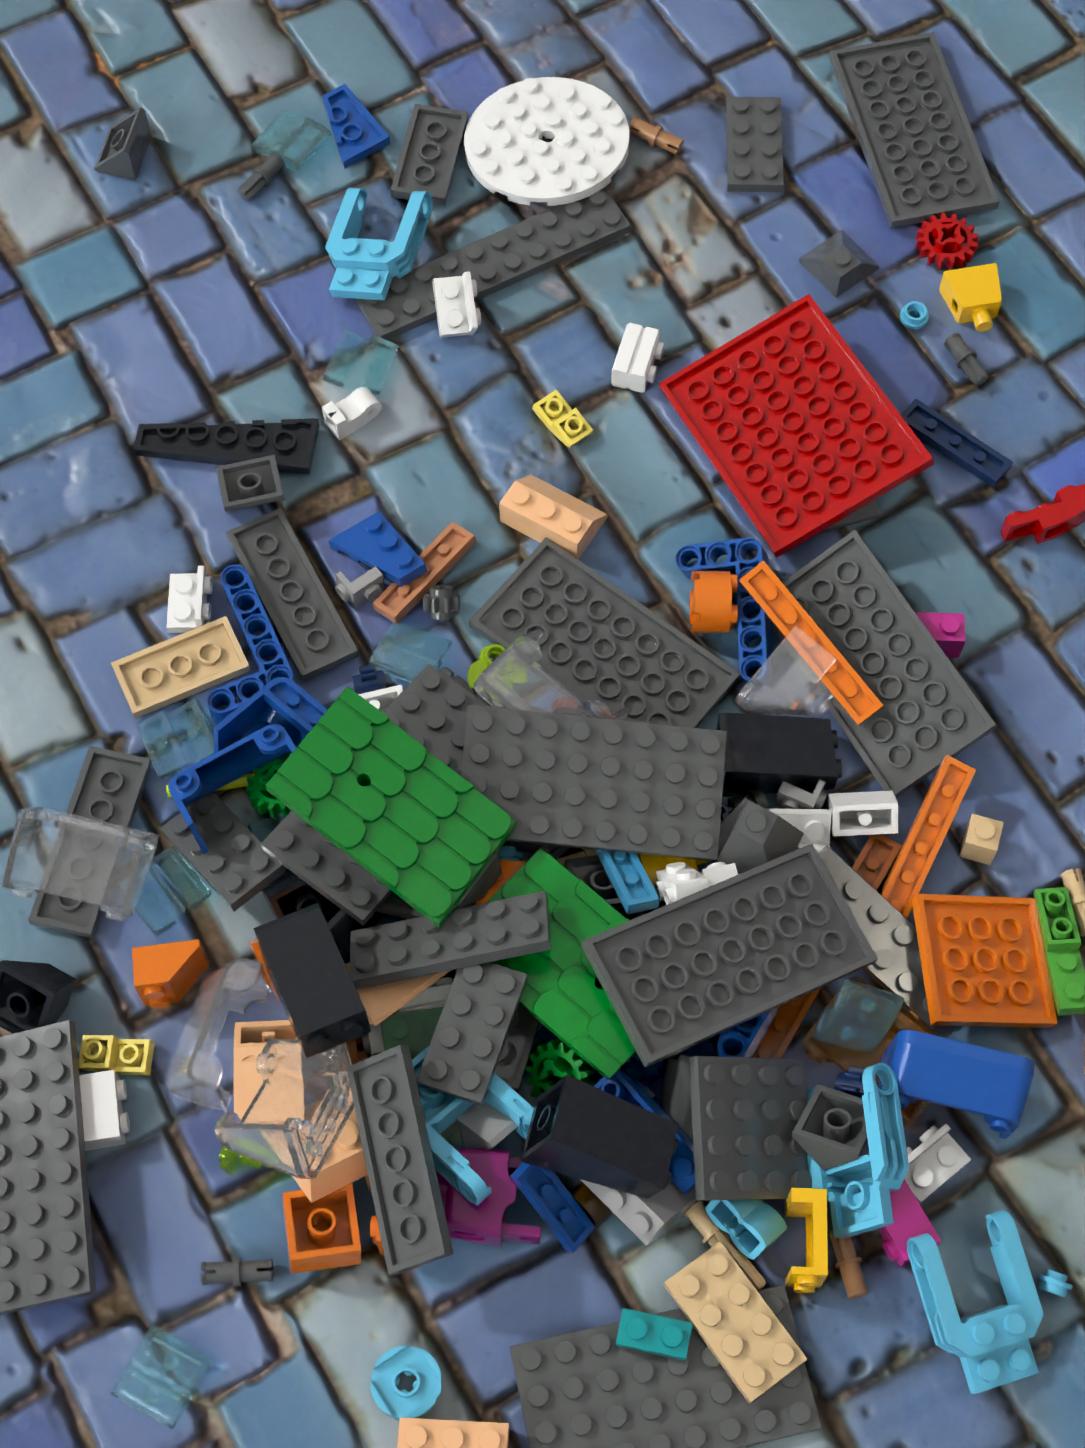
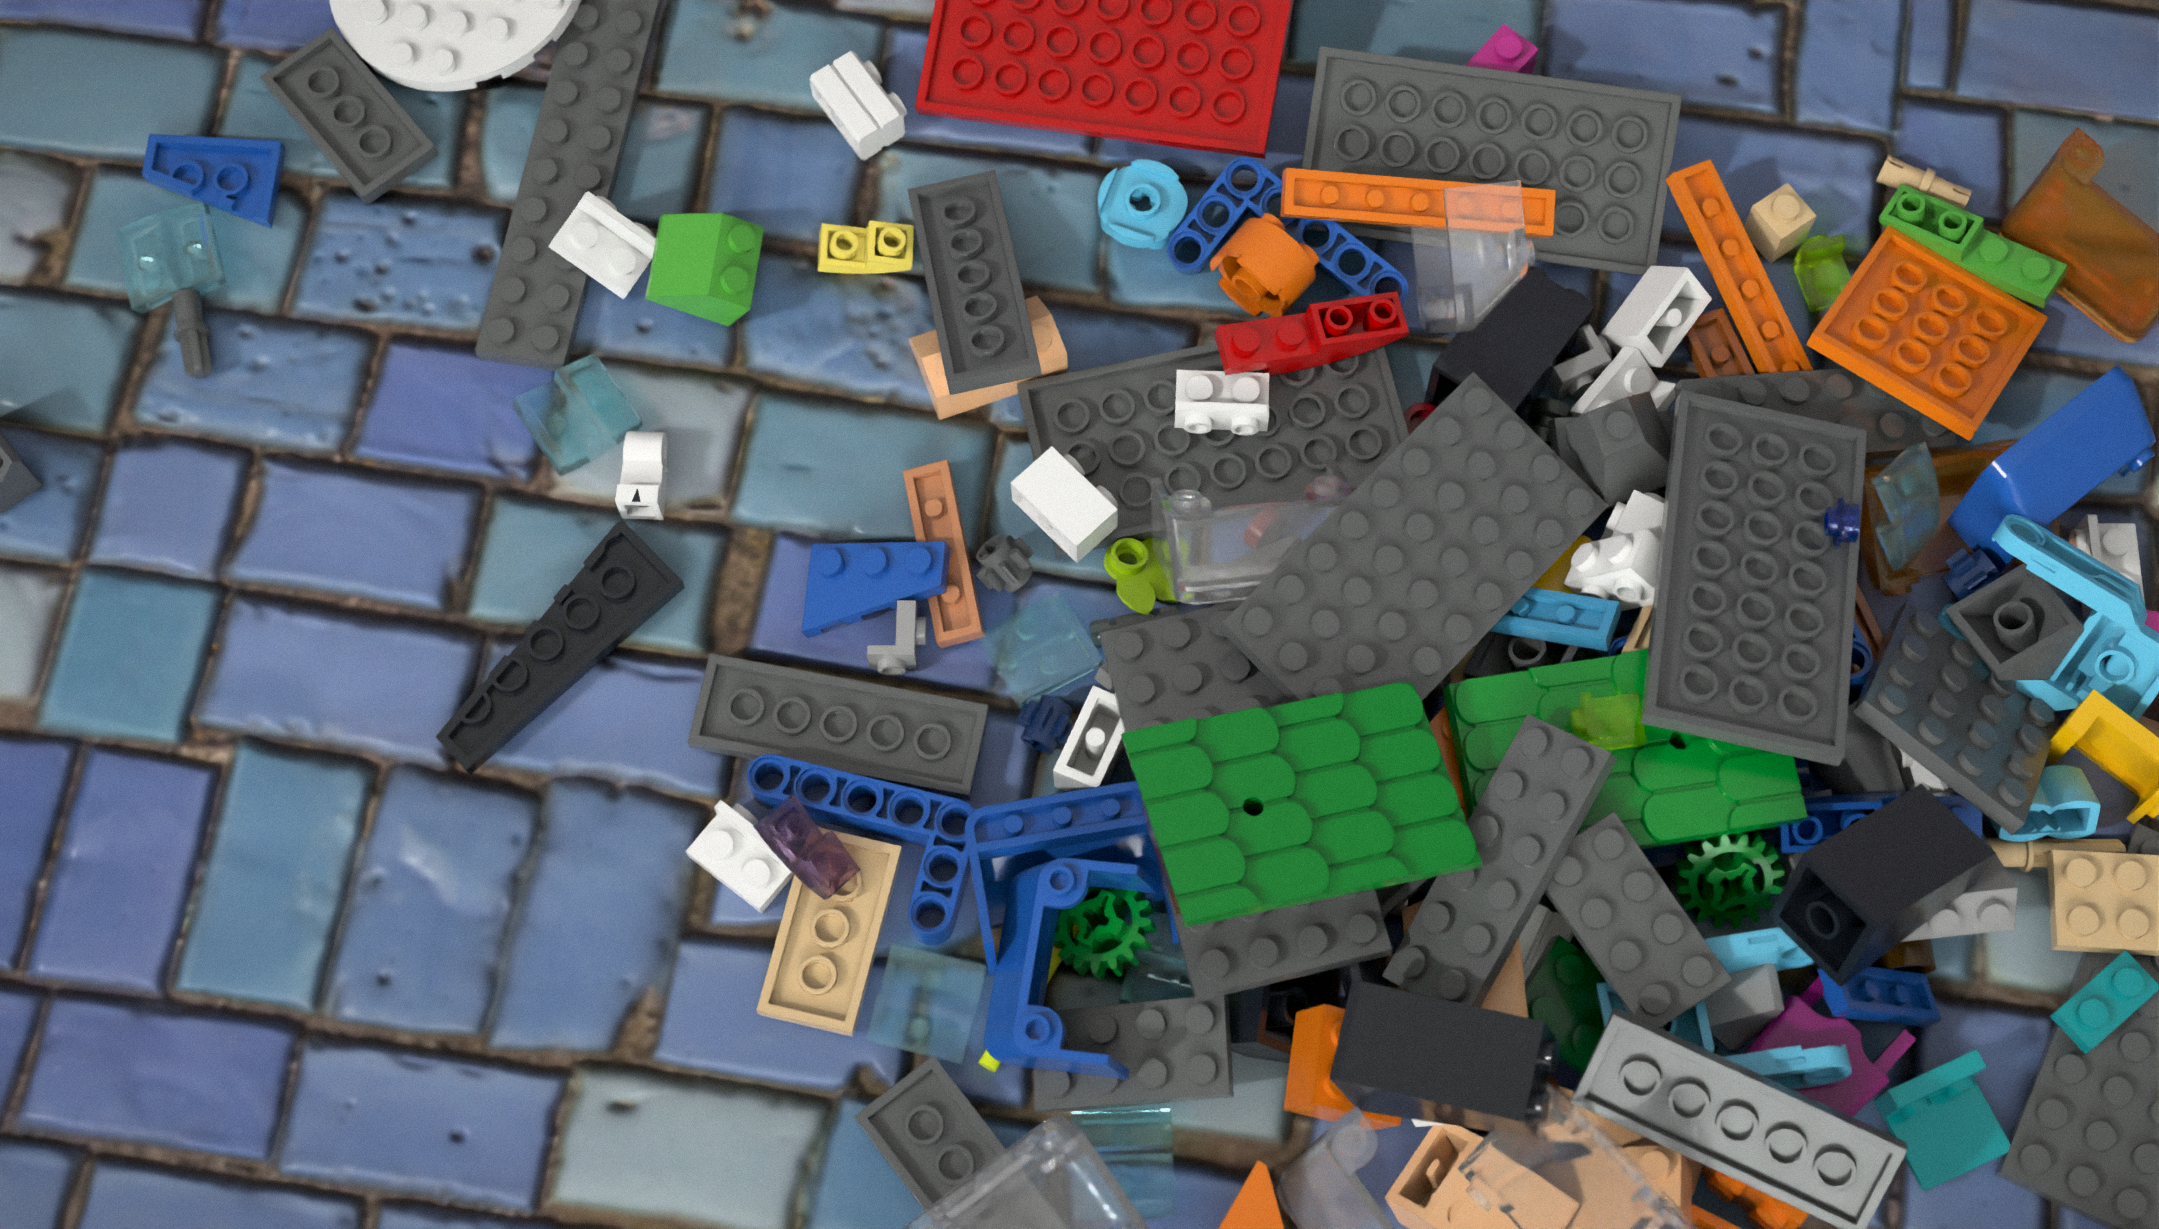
camera: 50 degrees left, 5 degrees up
dark grey slope [216,455,285,513] -> none
medium azure plate [325,187,433,301] -> none
none -> bright green slope [645,213,764,327]
none -> clear purple slope [753,795,860,900]
none -> dark grey plate [907,170,1042,395]
none -> white brick [1011,446,1118,563]
none -> medium azure plate [1098,159,1188,250]
none -> white bracket [1174,370,1269,435]
none -> red slope [1214,291,1409,376]
none -> clear neon green bracket [1570,691,1646,750]
none -> clear neon green bracket [1792,234,1851,312]
none -> clear blue plate [1824,498,1860,546]
none -> teal bracket [1874,1049,2011,1191]

